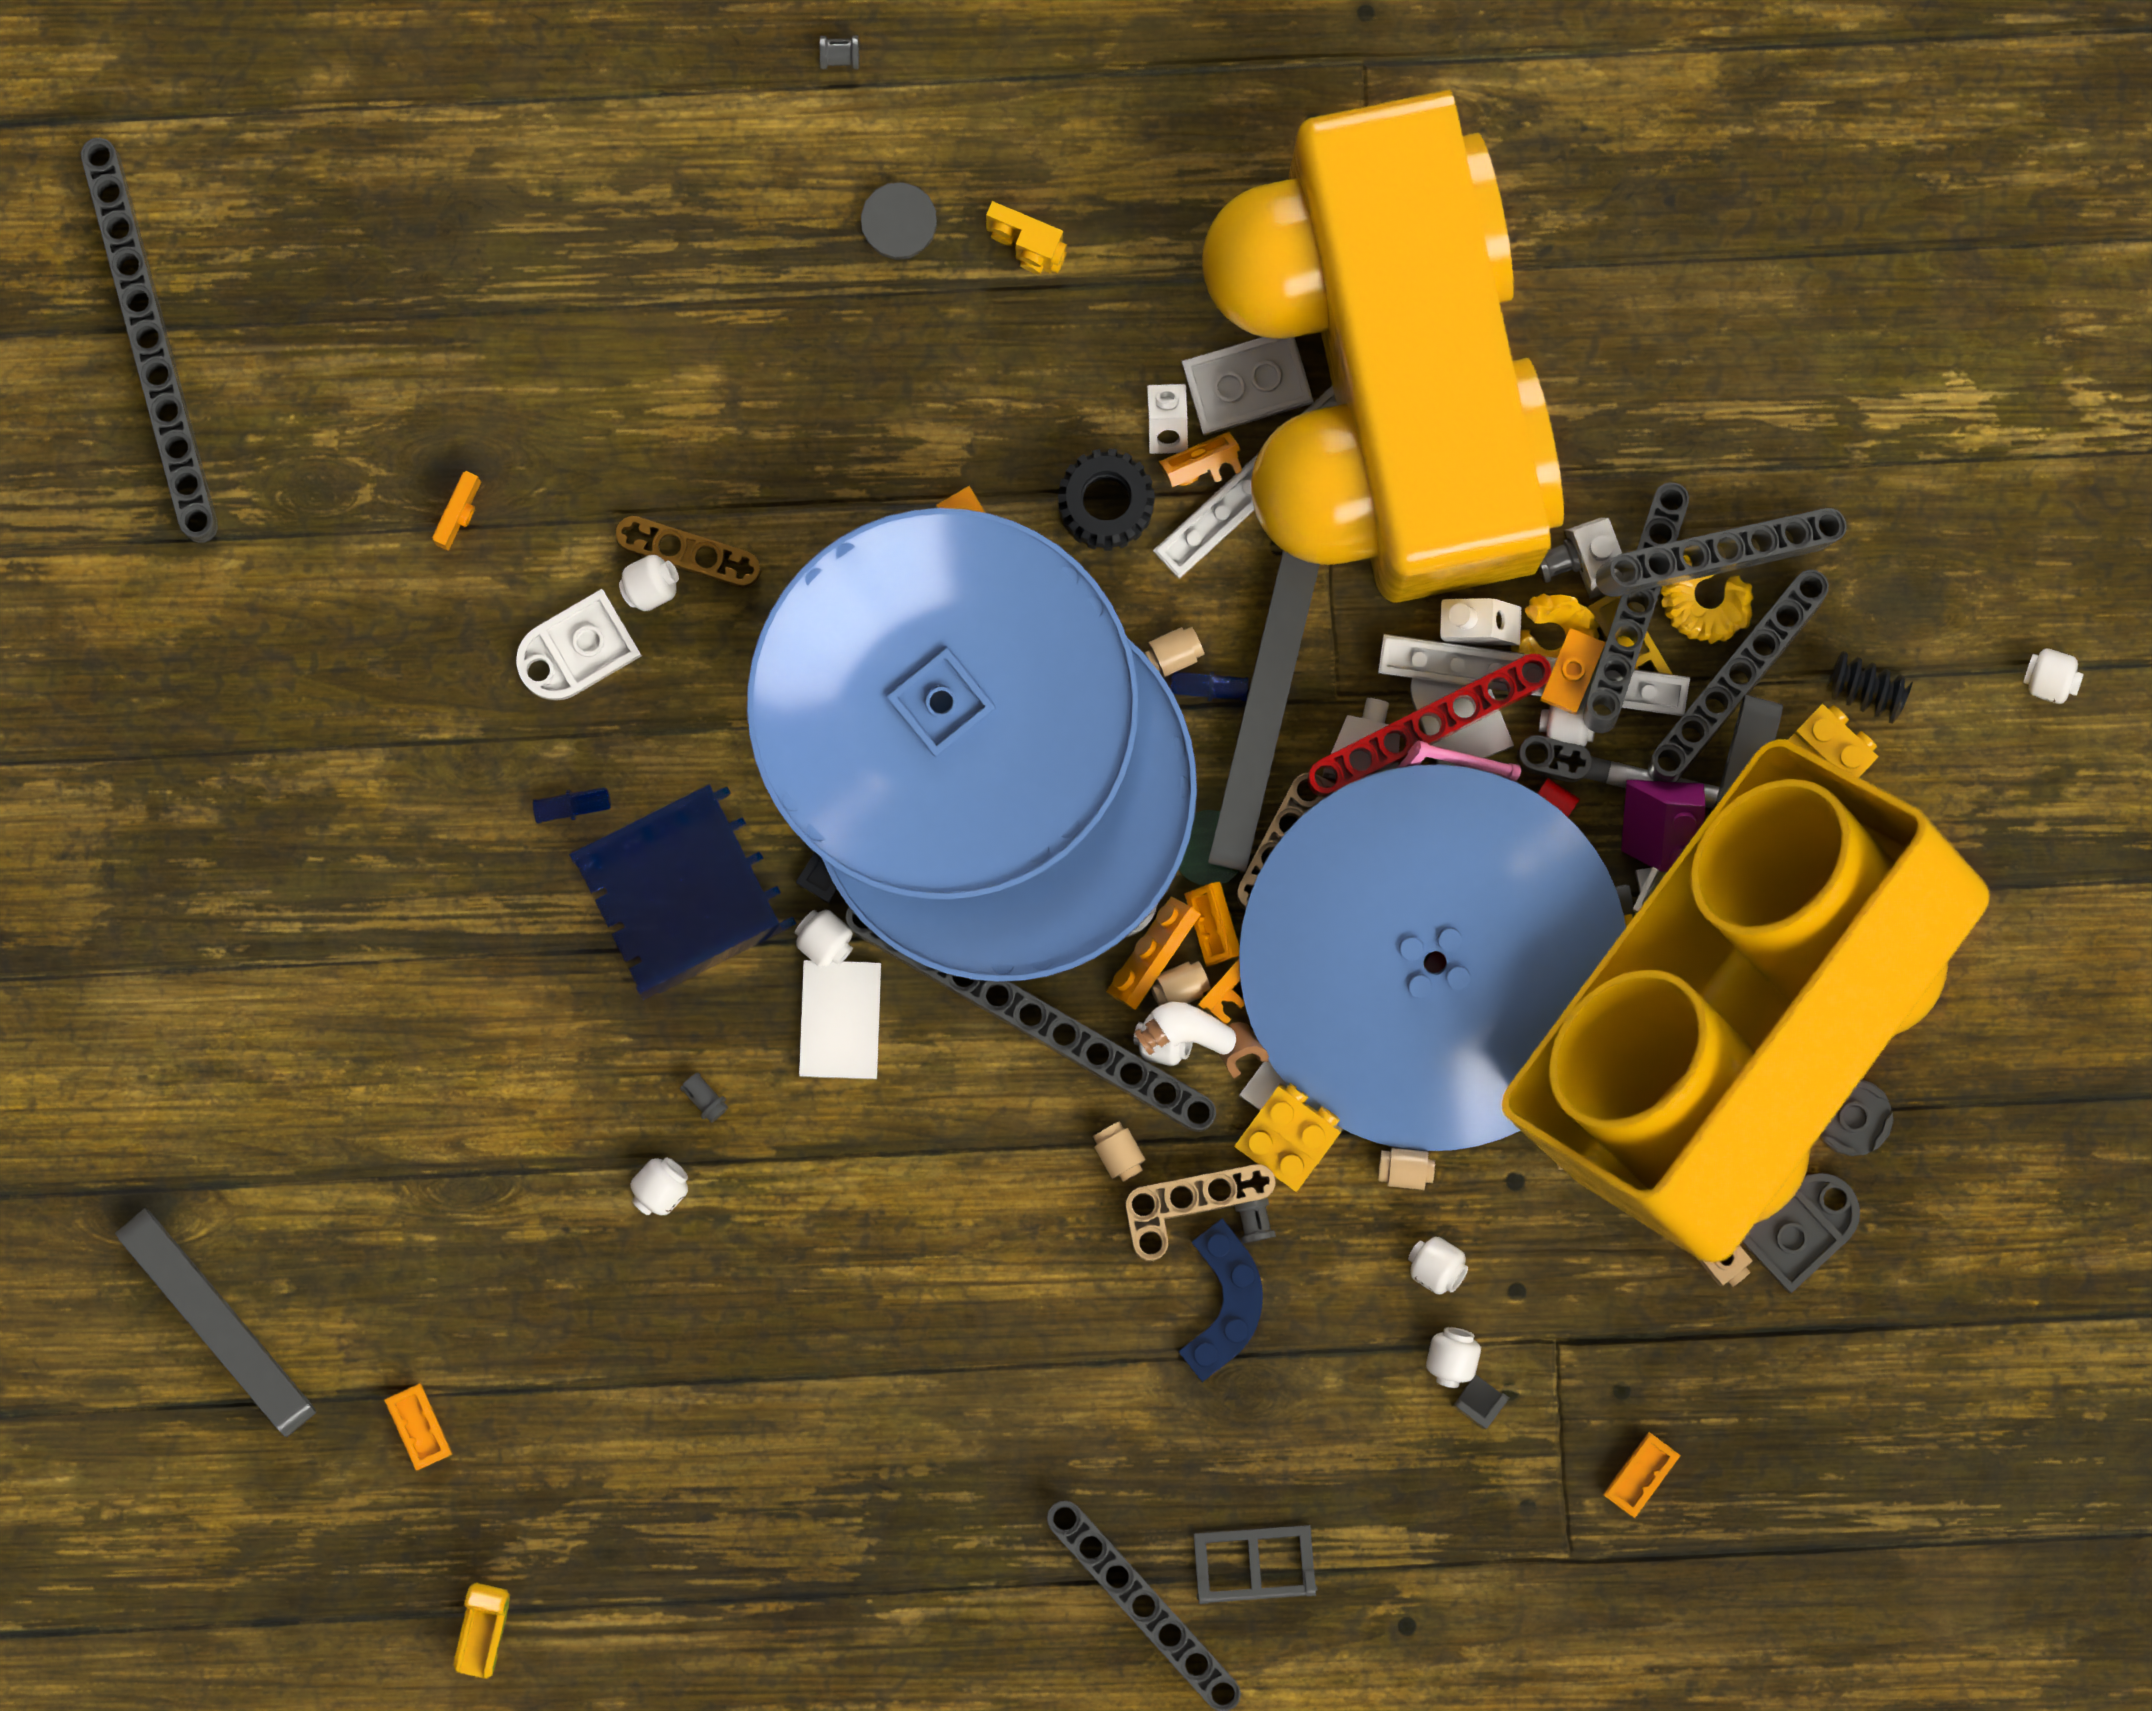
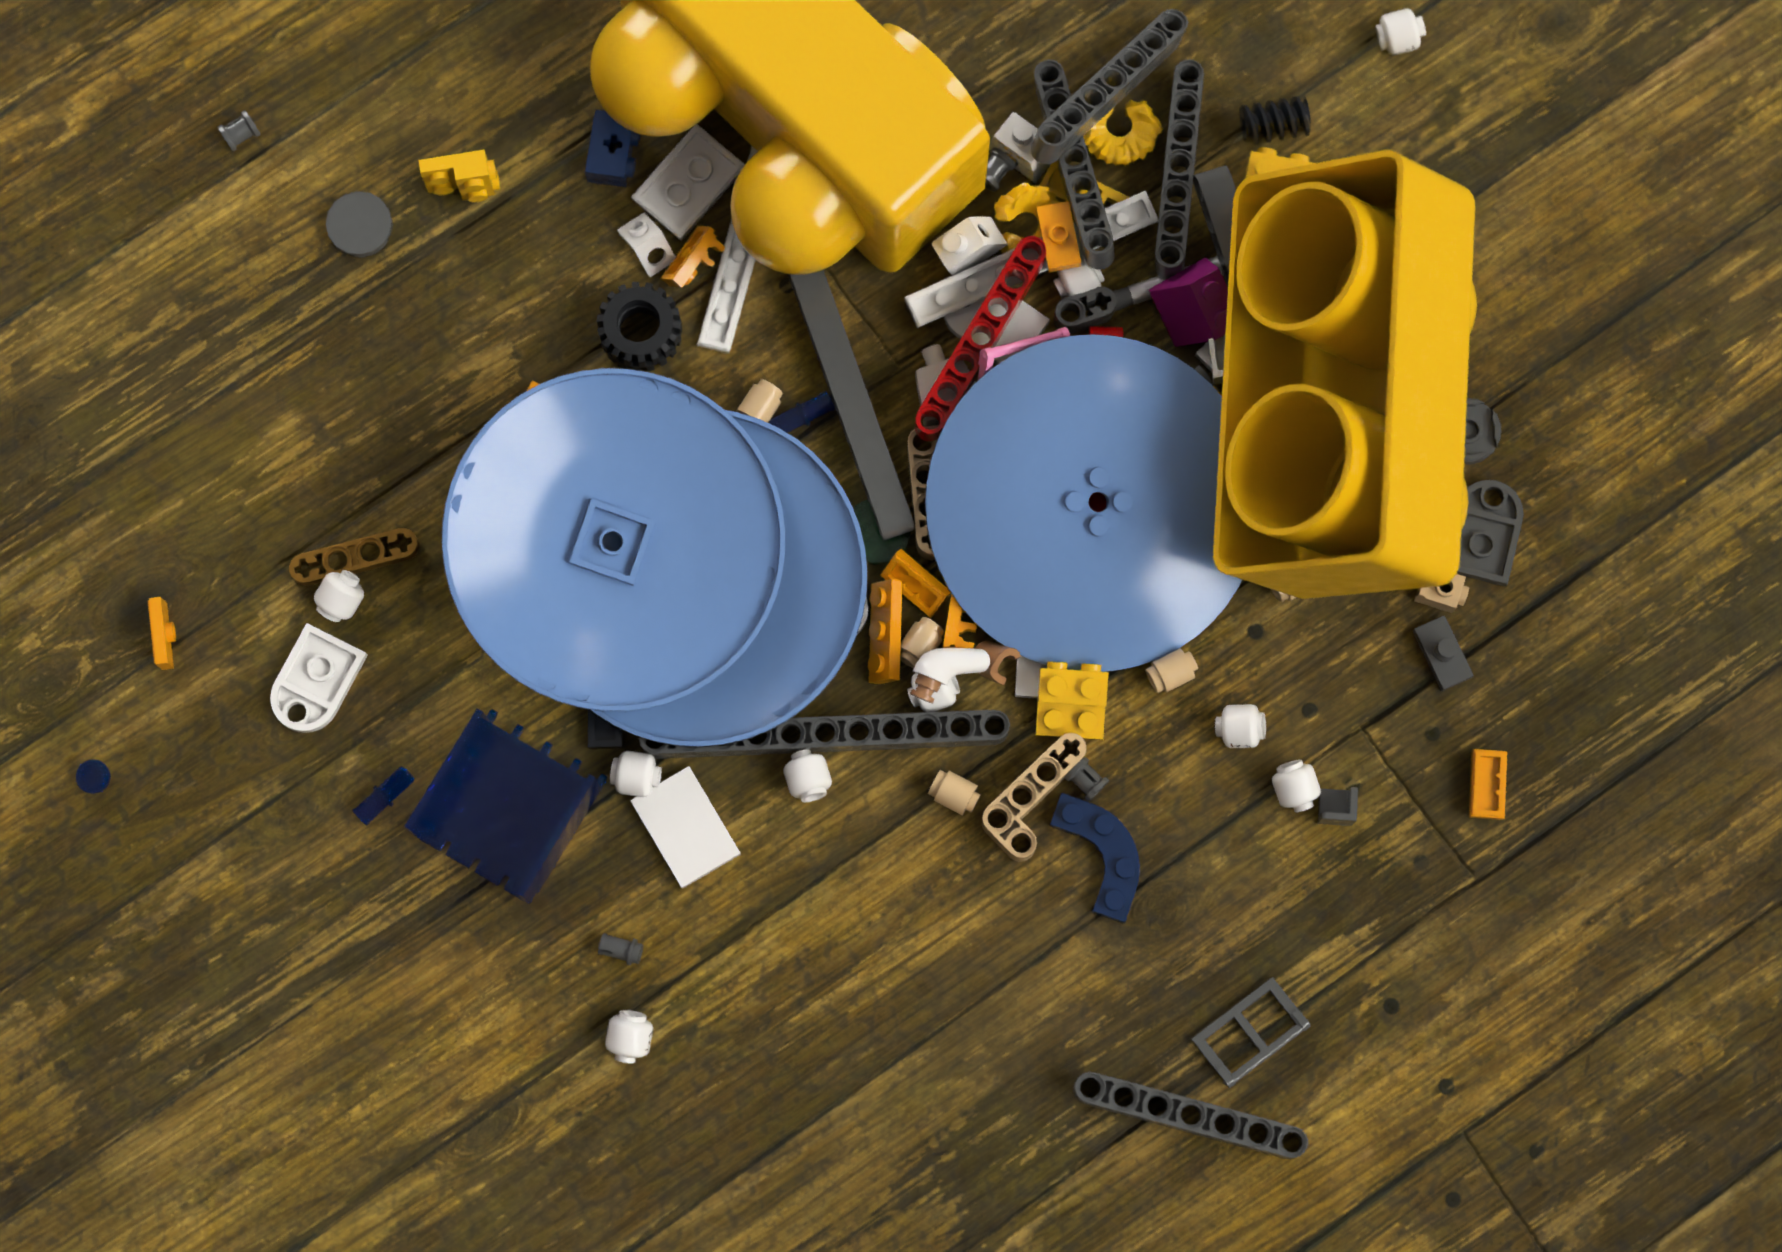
camera: 30 degrees left, 5 degrees down
none -> clear blue plate [76,760,111,794]
none -> dark blue brick [585,109,641,187]
none -> white head [783,749,832,803]
none -> dark grey tile [1412,615,1474,692]

